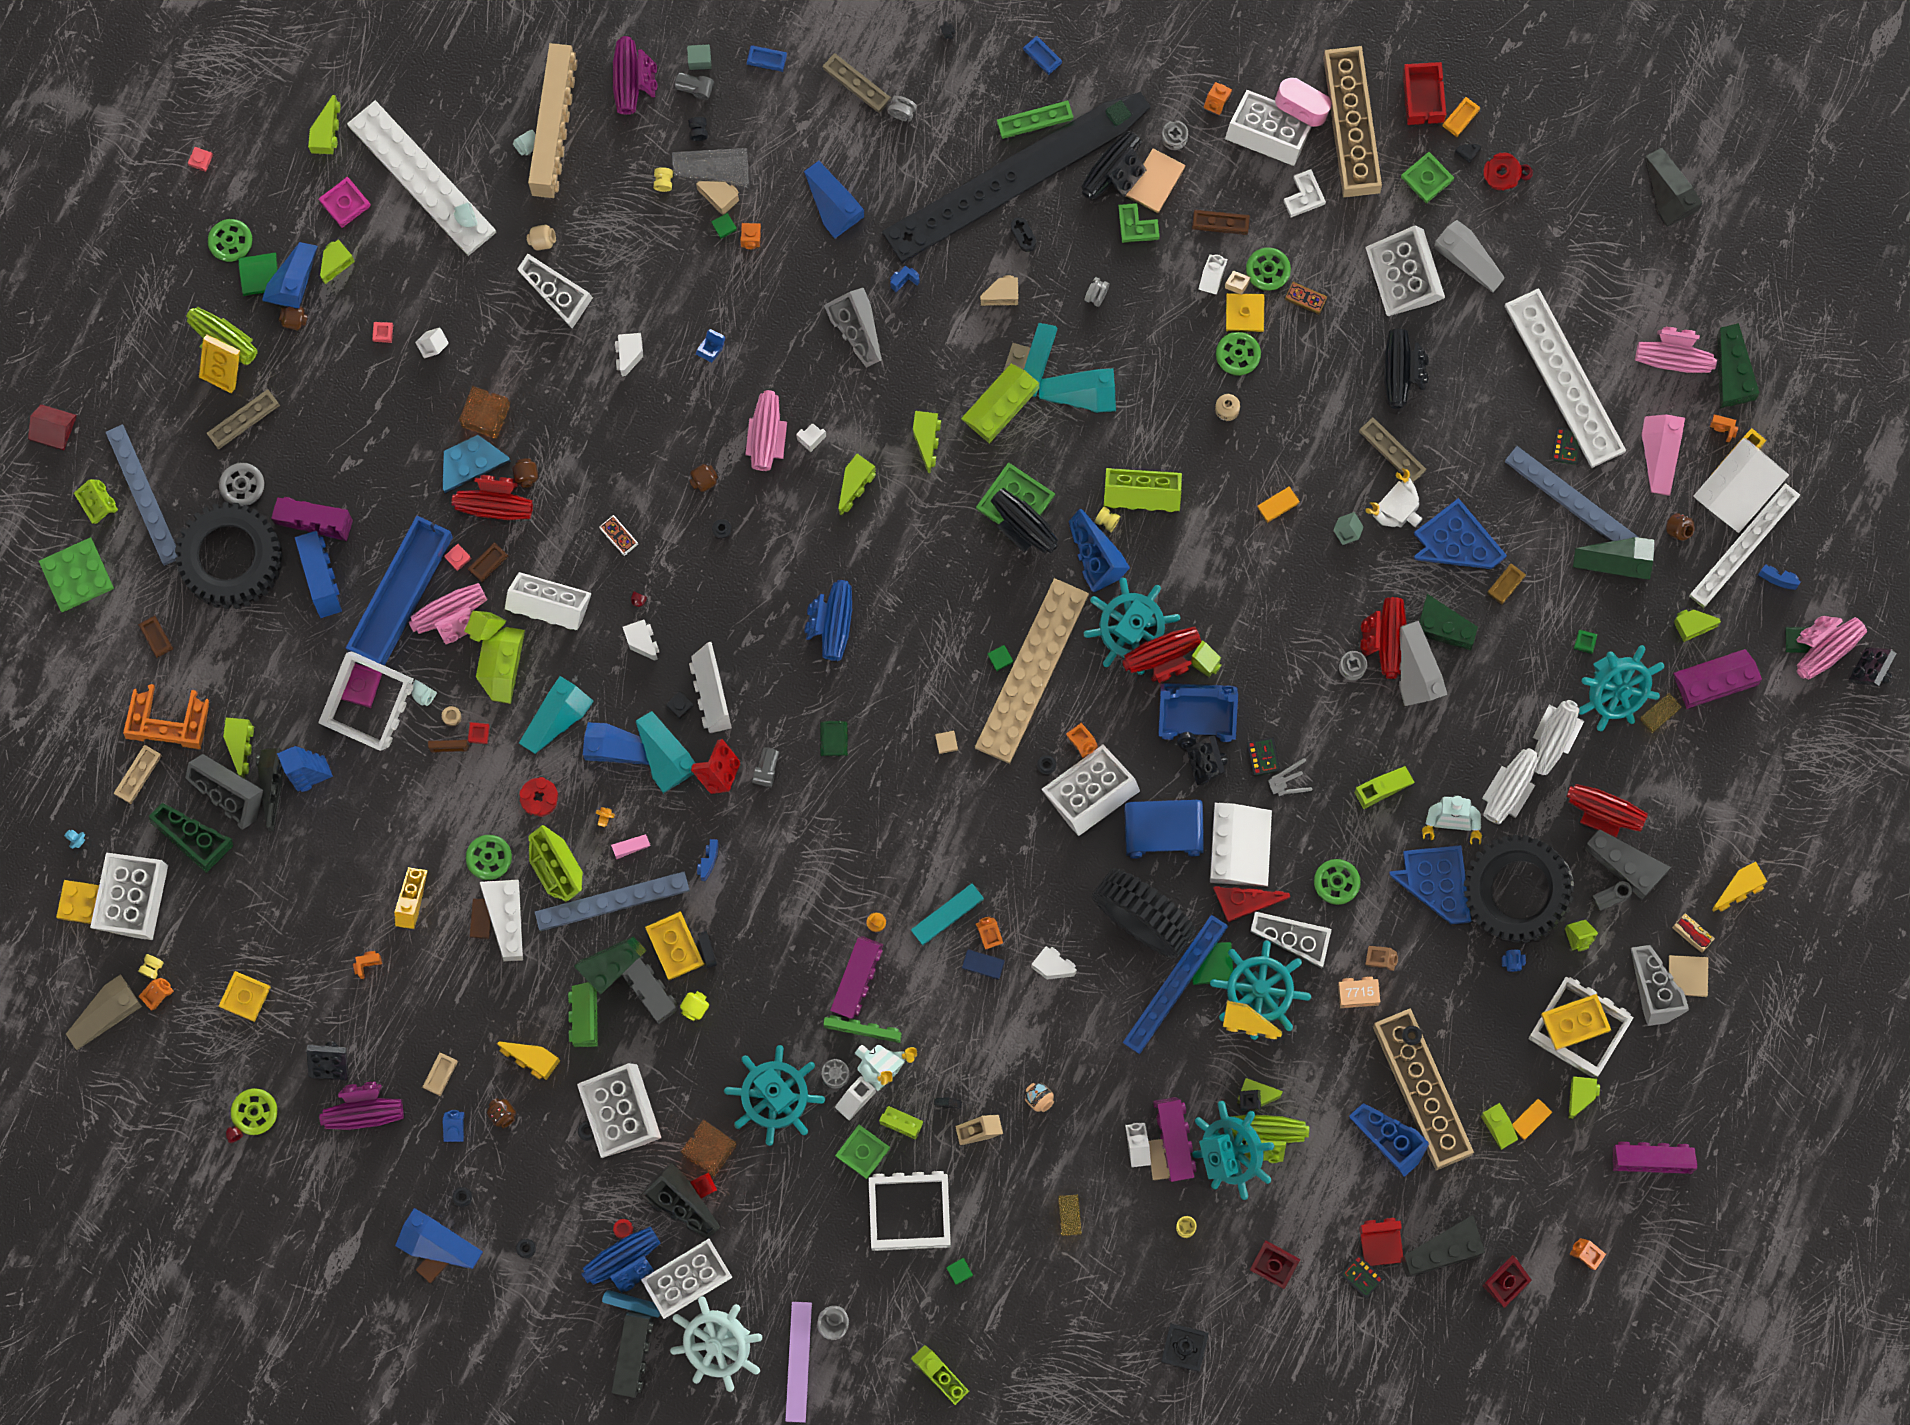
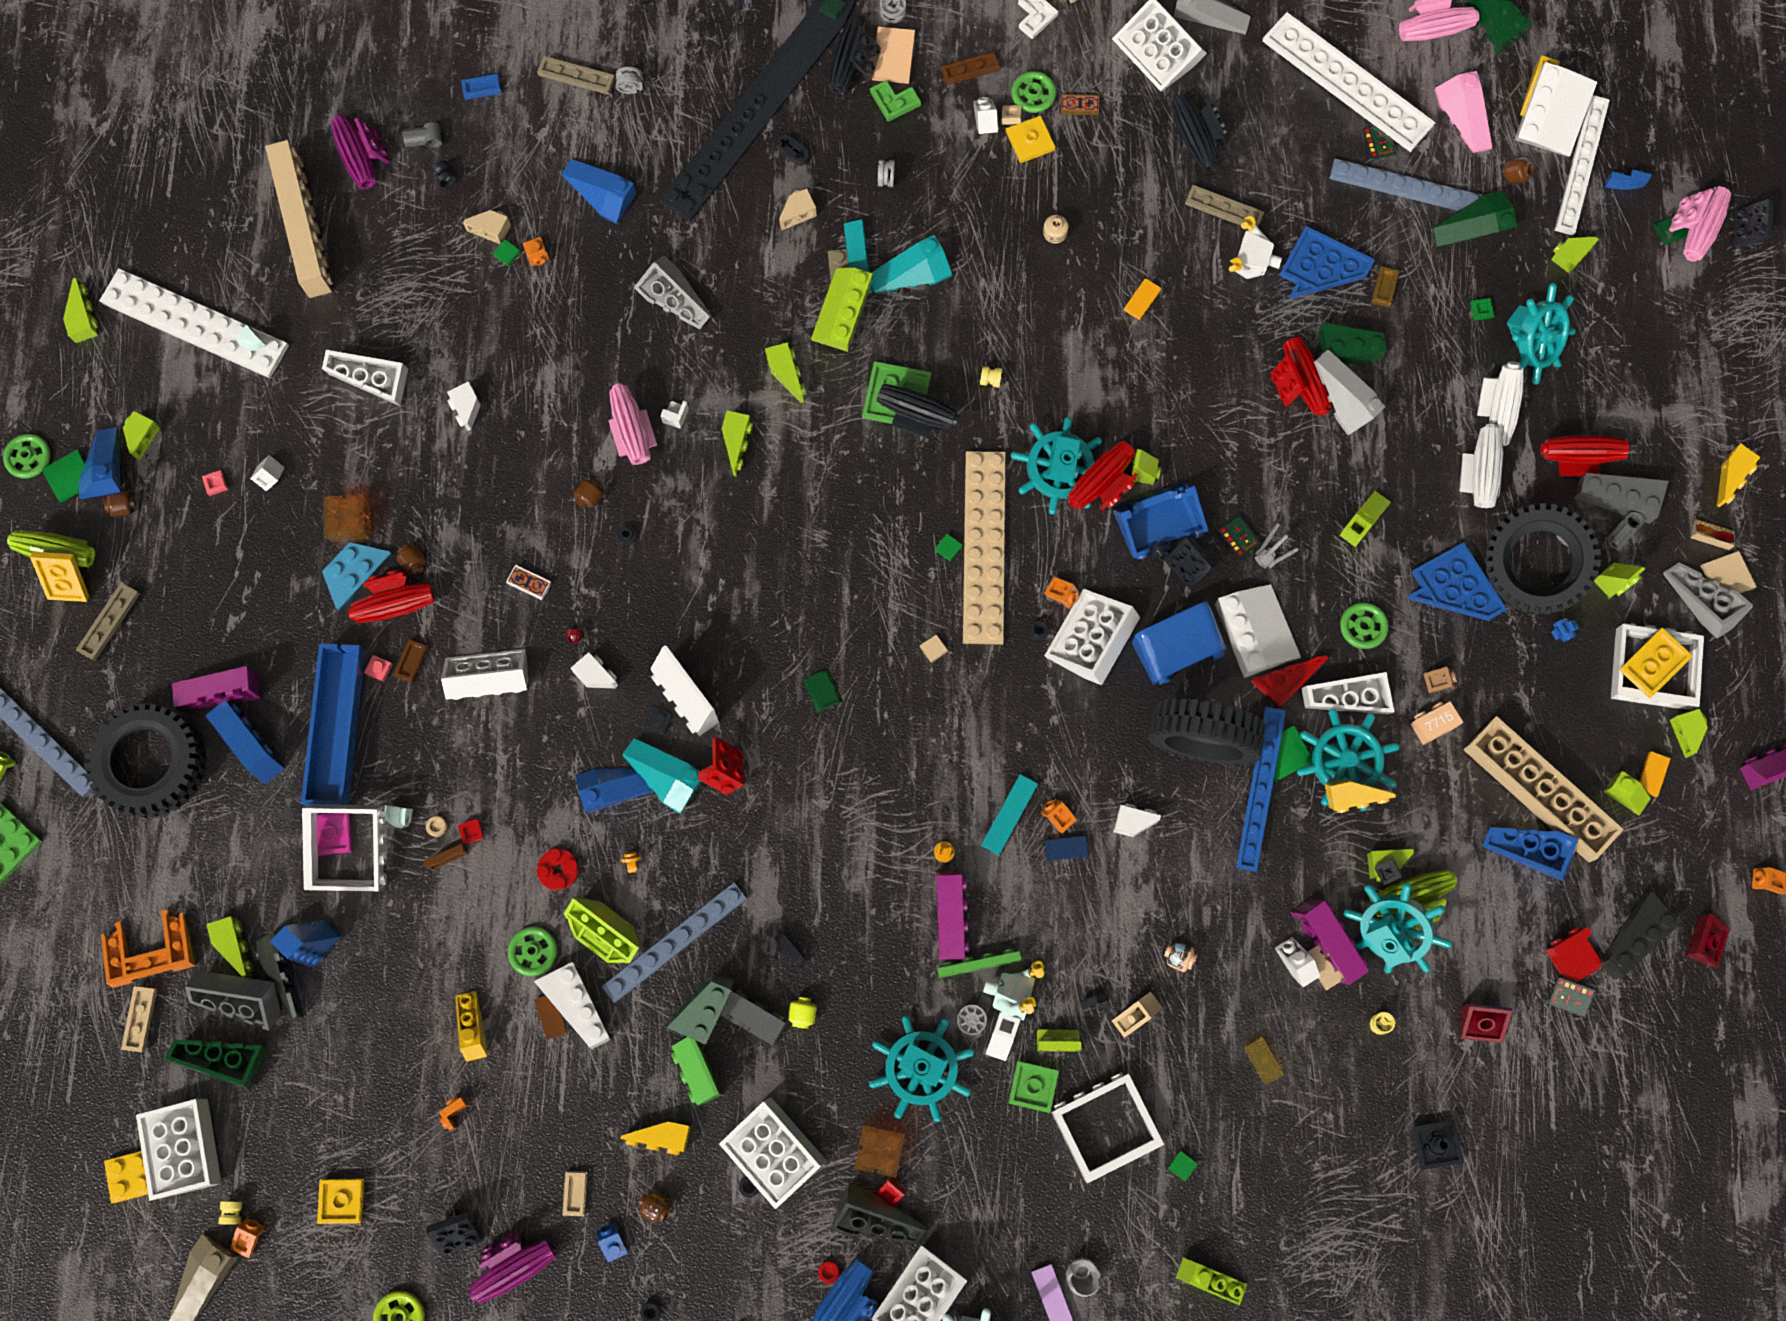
camera: 25 degrees left, 0 degrees up
medium azure plate [64,830,85,849] -> none
reddish brown tile [138,616,173,658] -> none
light grey plate [219,463,264,507] -> none
dark pink tile [318,177,371,228] -> none
bright pink plate [409,583,487,644] -> none
lime slope [464,611,506,642] -> none
lime wedge [476,627,525,704] -> none
light aqua piece [513,130,536,155] -> none
teal wedge [519,676,594,754] -> none
tan head [527,225,556,251] -> none
bright pink piece [611,834,650,859] -> none
yellow plate [645,911,704,980] -> none
light yellow wheel [653,168,673,192] -> none
clear wedge [672,148,750,189] -> none
sand green panel [687,44,711,70] -> none
blue bracket [696,329,725,363] -> none
blue slope [697,839,719,881] -> none
dark grey piece [752,747,779,788] -> none
blue plate [804,580,852,661] -> none
blue bracket [890,266,920,292] -> none
bright green plate [997,100,1073,139] -> none
blue wedge [1069,509,1130,592] -> none
lime slope [1104,468,1182,512] -> none
bright green plate [1216,332,1261,375] -> none
sand green panel [1333,512,1363,545] -> none
light grey wheel [1339,651,1367,680] -> none
black plate [1402,1026,1422,1045] -> none
light aqua torso [1422,796,1482,845] -> none
clear yellow tile [1640,693,1682,733] -> none
magenta slope [1673,649,1762,709] -> none
orange bracket [1710,415,1738,442] -> none

